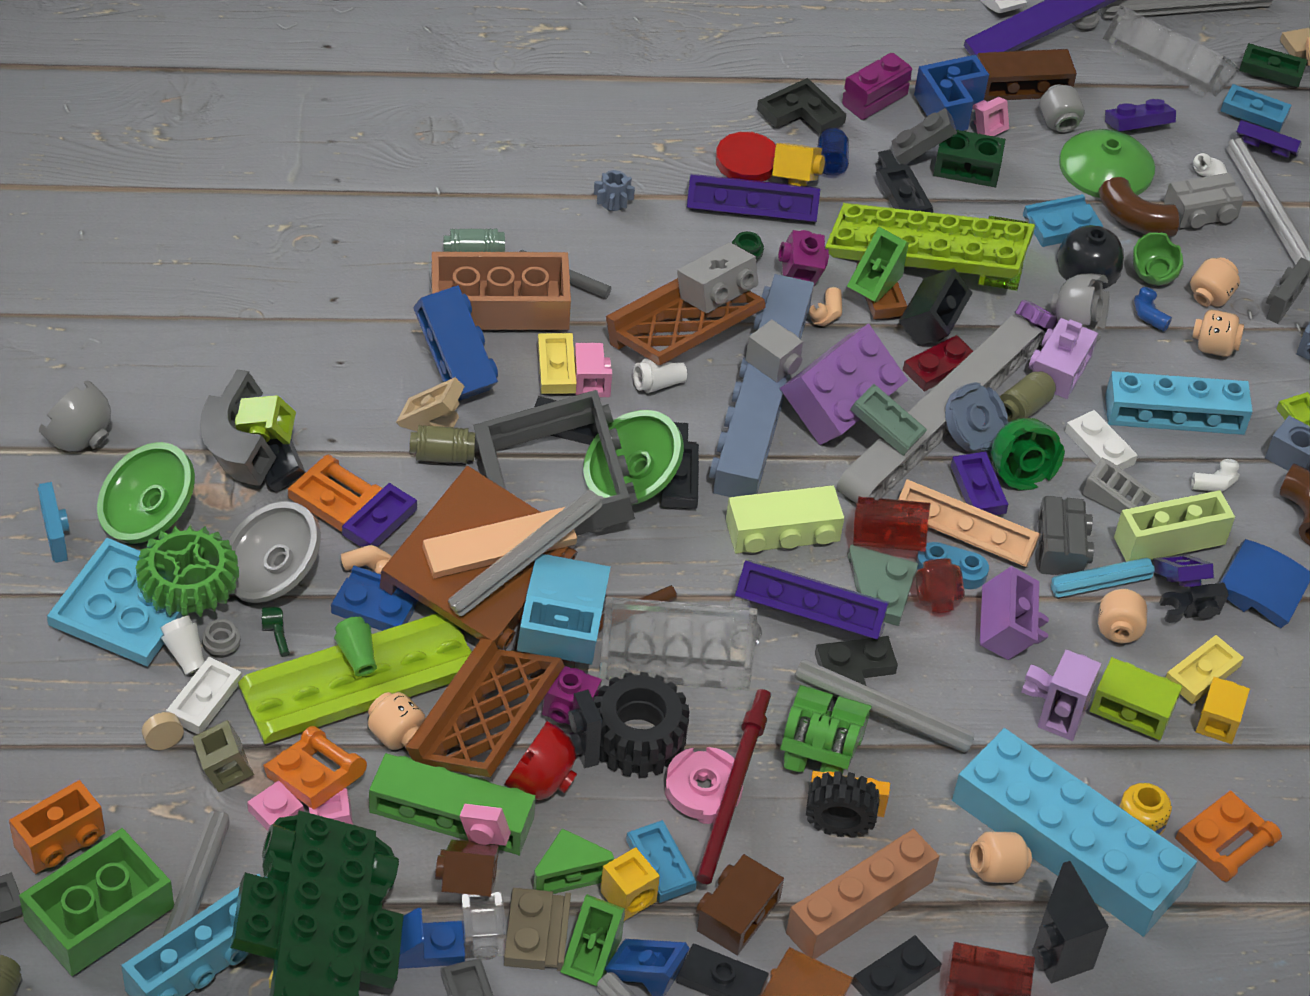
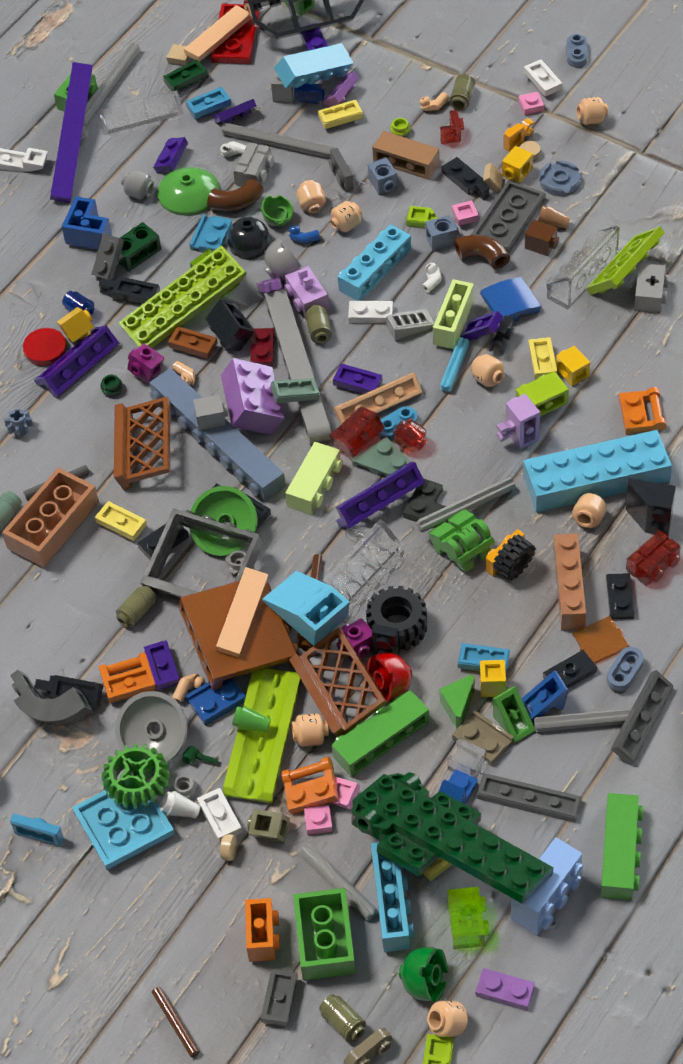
camera: 45 degrees left, 5 degrees up
bright green dish [97,442,195,544] -> none
lime brick [235,395,296,444] -> none
tan slope [396,377,465,432] -> none
blue brick [413,285,498,401] -> none
reddish brown brick [435,839,499,897] -> none
light grey axle [448,490,602,616] -> none
bright pink plate [460,804,511,846] -> none
bright pink brick [574,343,612,397] -> none
white cone [633,359,687,393] -> none
bright pink plate [665,747,743,824] -> none
light grey brick [677,242,759,313] -> none
dark red bar [696,689,771,885] -> none
reddish brown brick [696,854,784,956] -> none
pearl dark grey plate [757,78,847,135] -> none
magenta brick [842,53,913,120] -> none
bright green slope [847,227,909,302] -> none
sand blue tile [945,382,1008,453] -> none
bright pink tile [973,97,1009,136] -> none
reddish brown brick [977,49,1077,101] -> none
medium lavender brick [980,566,1049,660] -> none
green cylinder [991,418,1065,490] -> none
dark grey brick [1038,496,1094,575] -> none
yellow head [1119,783,1172,835] -> none

